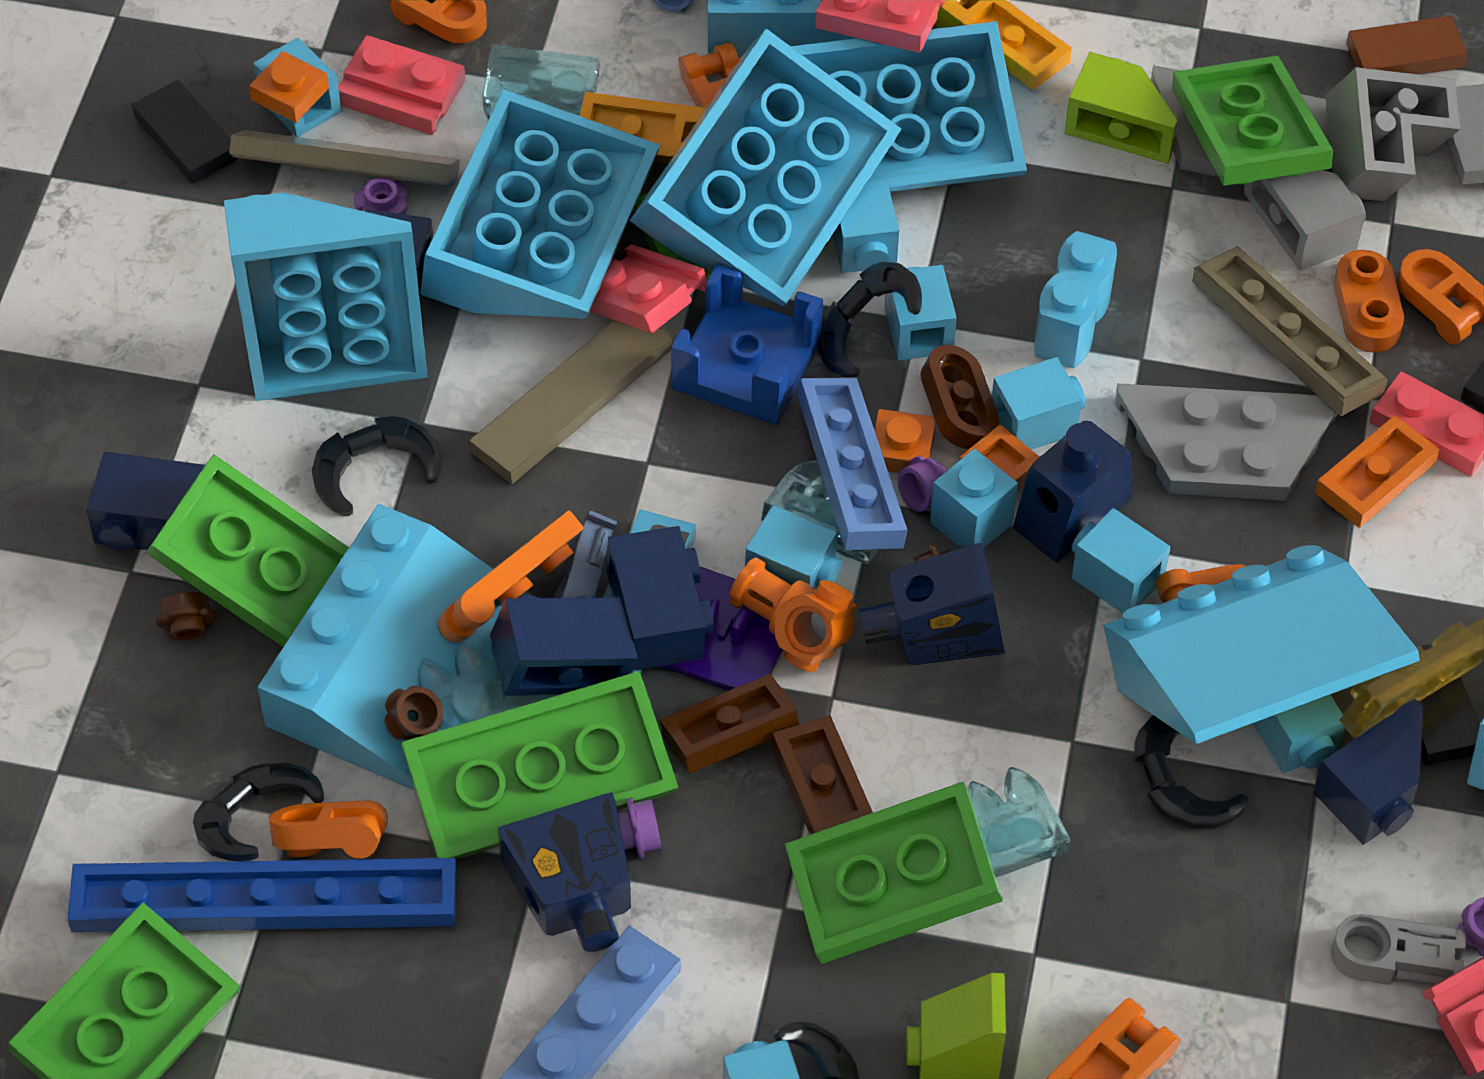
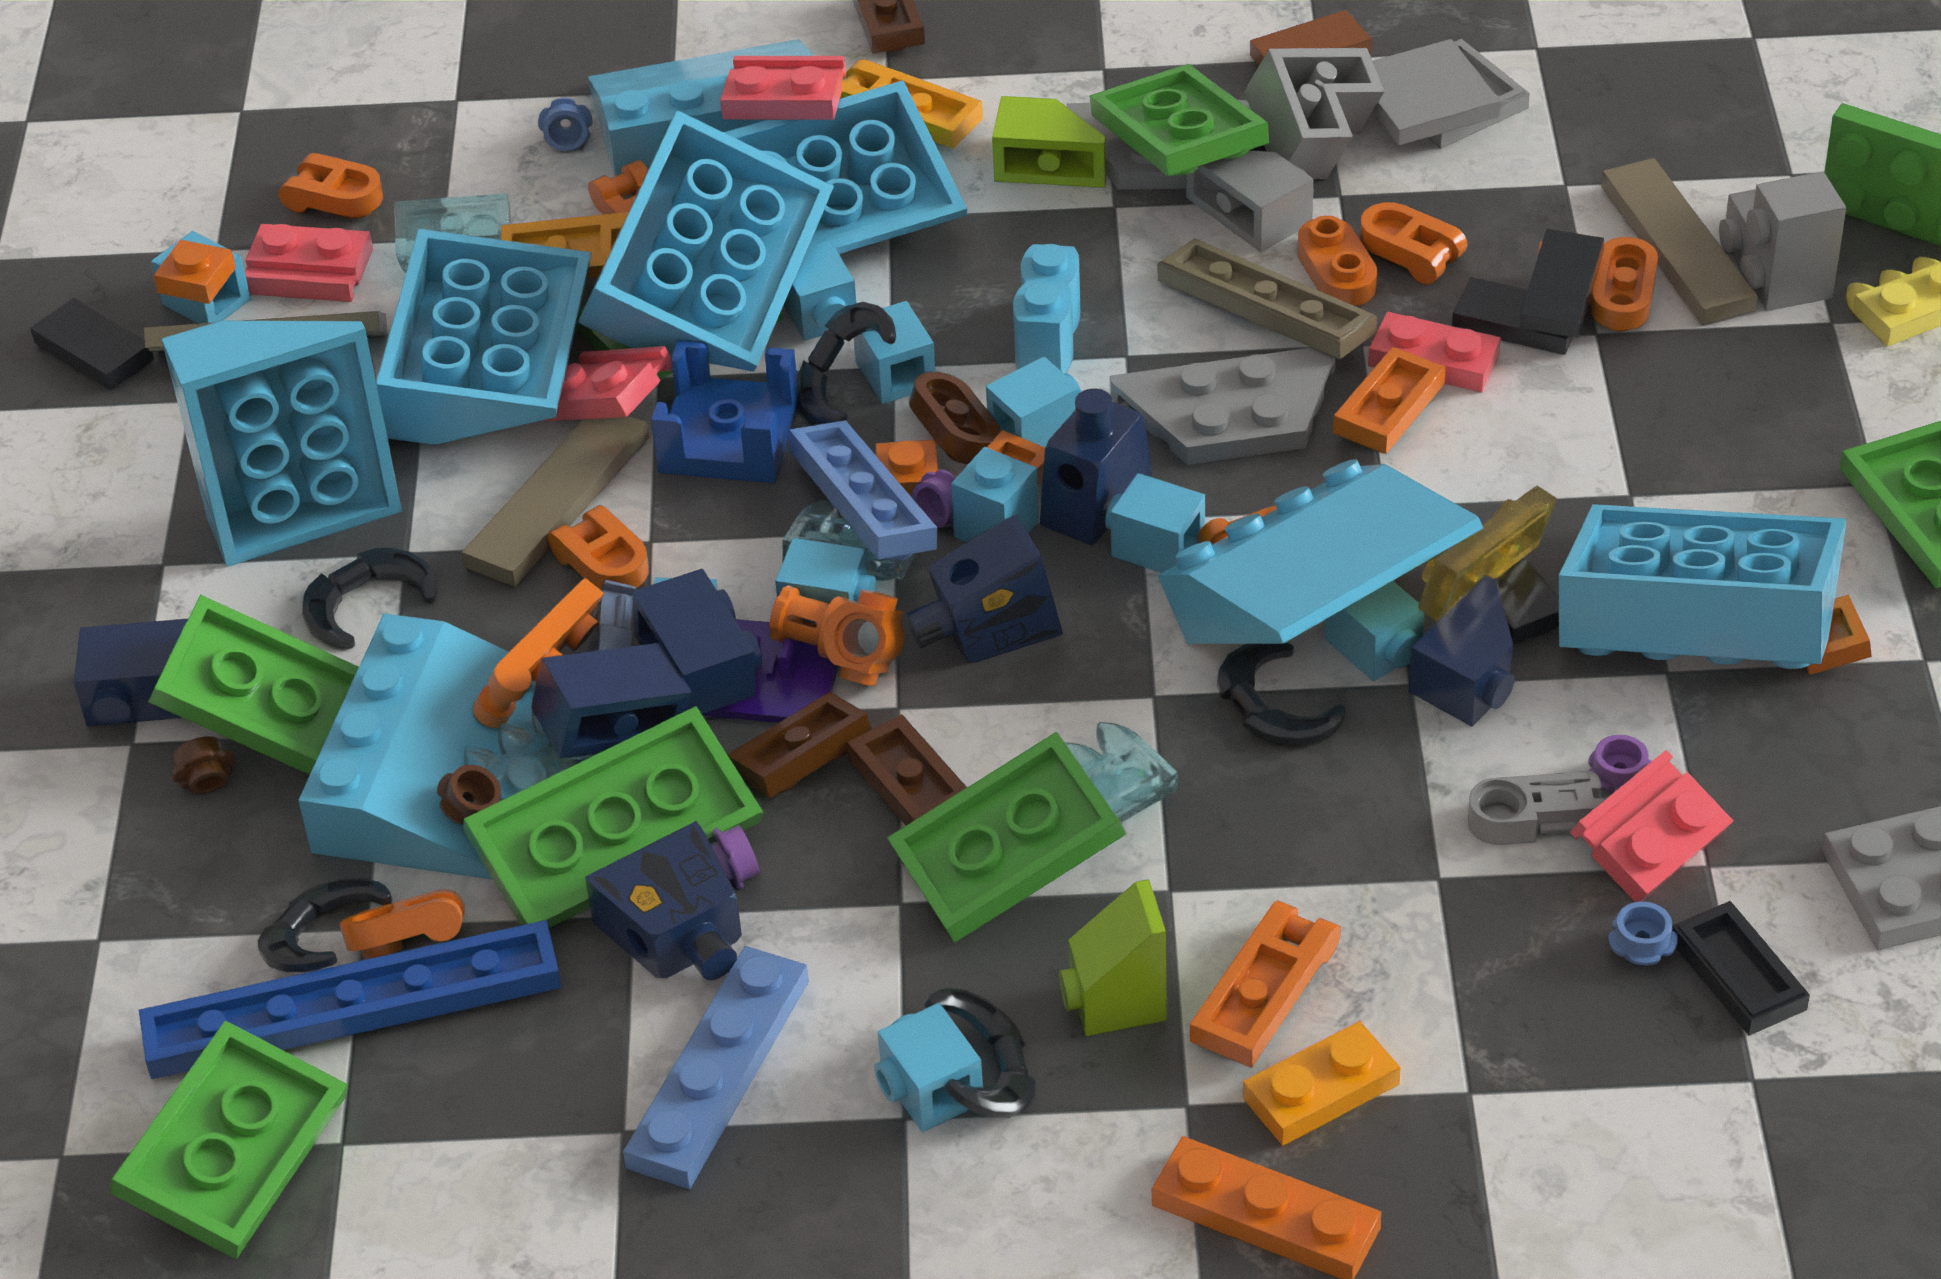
camera: 10 degrees left, 10 degrees down
none -> orange plate [547,505,649,590]

